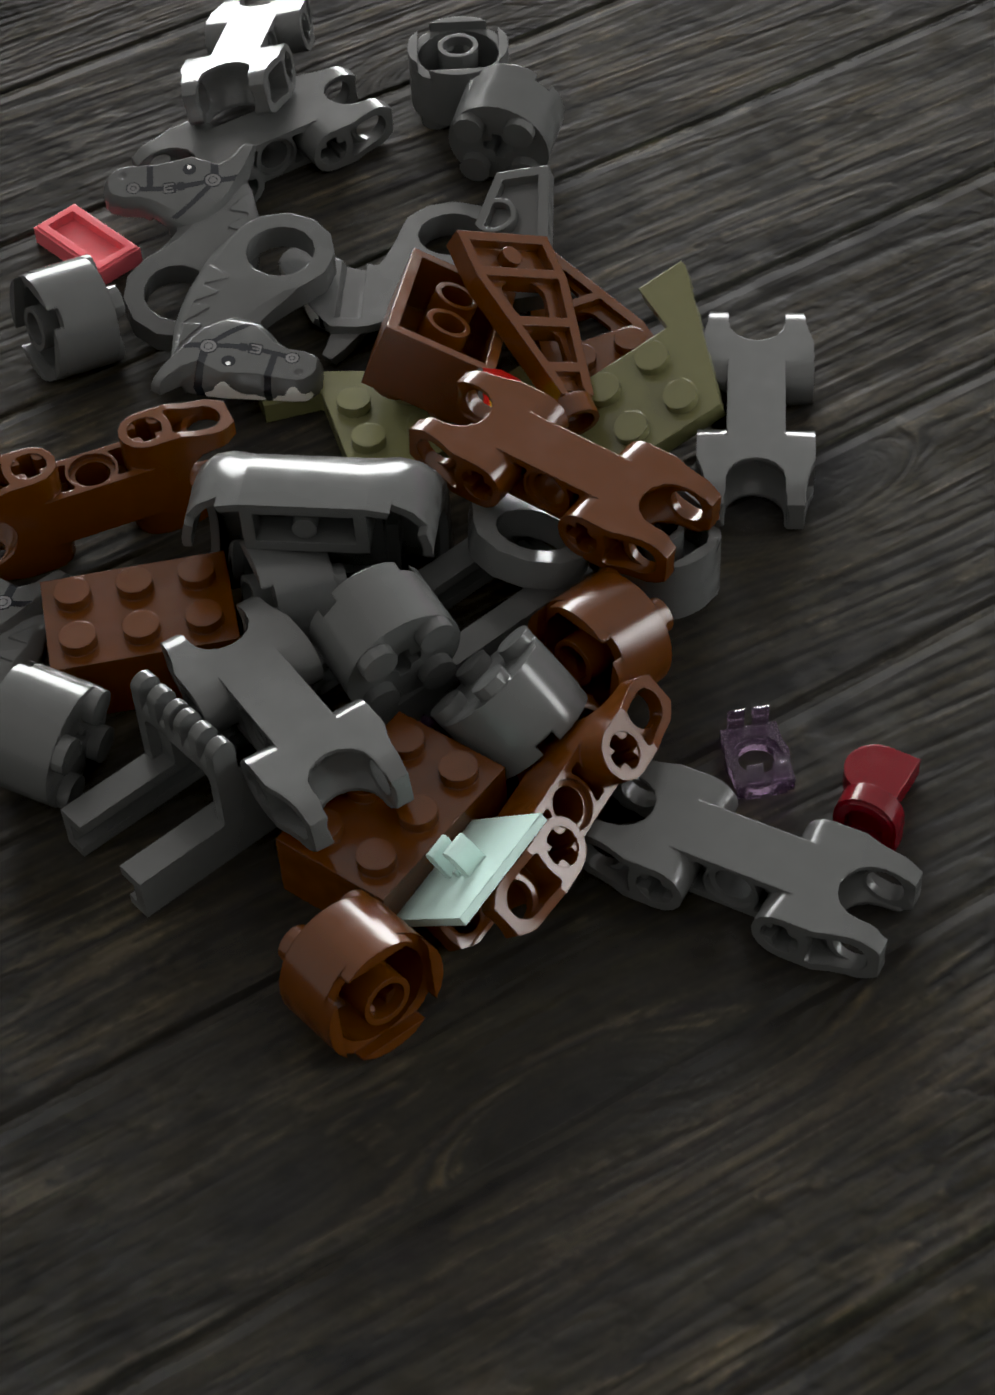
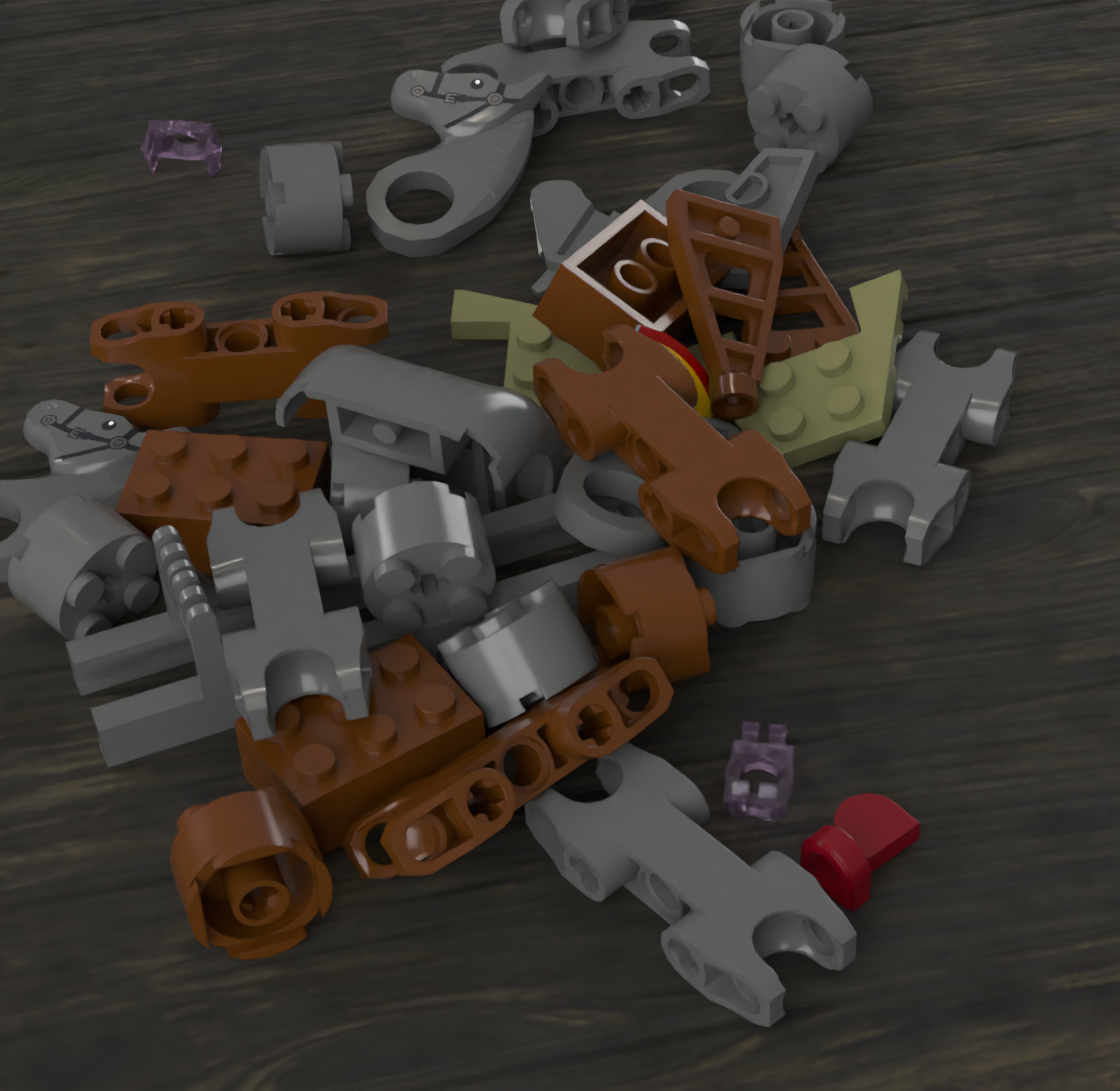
camera: 20 degrees right, 5 degrees down
coral tile [34,204,143,285] -> none
dark grey animal [151,212,337,402] -> none
light aqua piece [397,813,547,927] -> none

